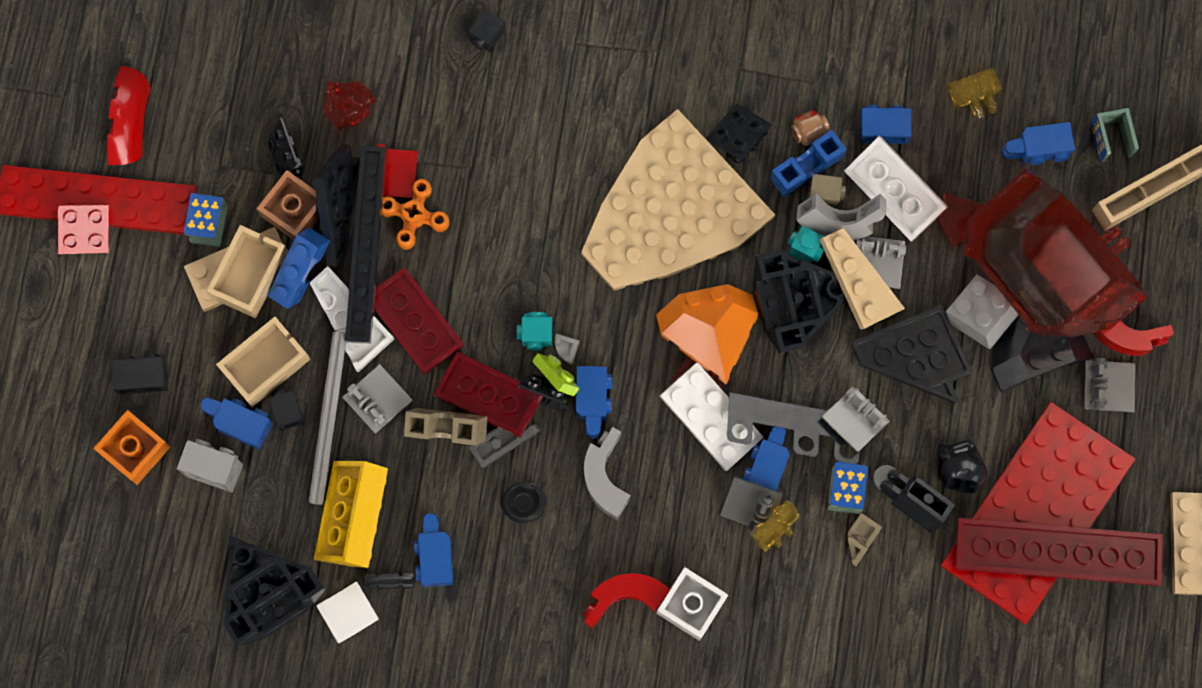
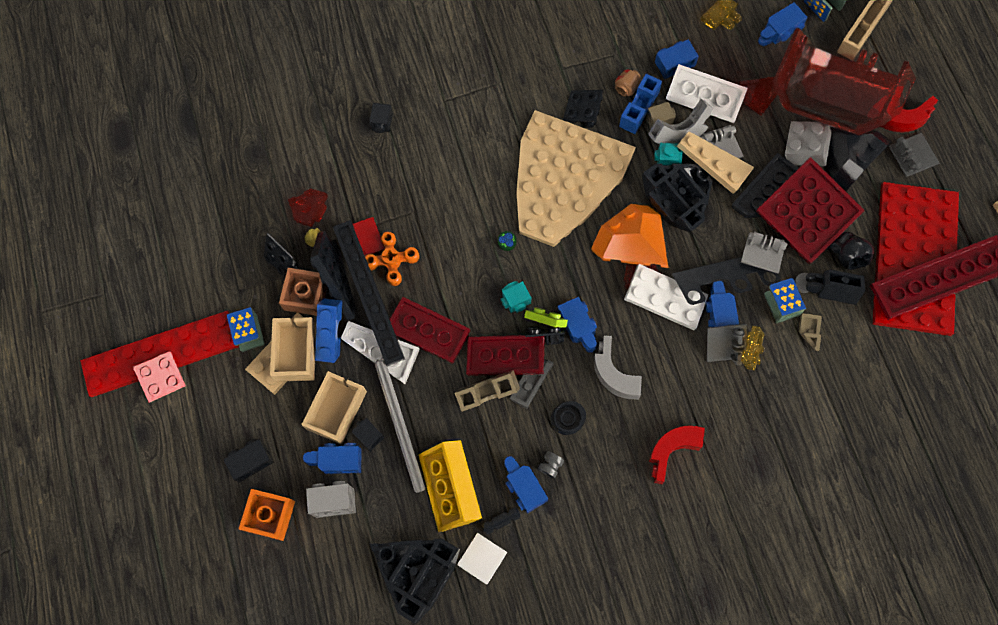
camera: 20 degrees left, 5 degrees down
red brick [107,66,151,165] -> none
light grey hinge [342,364,413,434] -> none
light grey tile [555,334,580,365] -> none
white brick [657,568,728,641] -> none
none -> light yellow plate [305,228,321,247]
none -> tile [498,231,517,251]
none -> dark grey wheel [538,451,564,479]
none -> dark red plate [756,157,865,264]

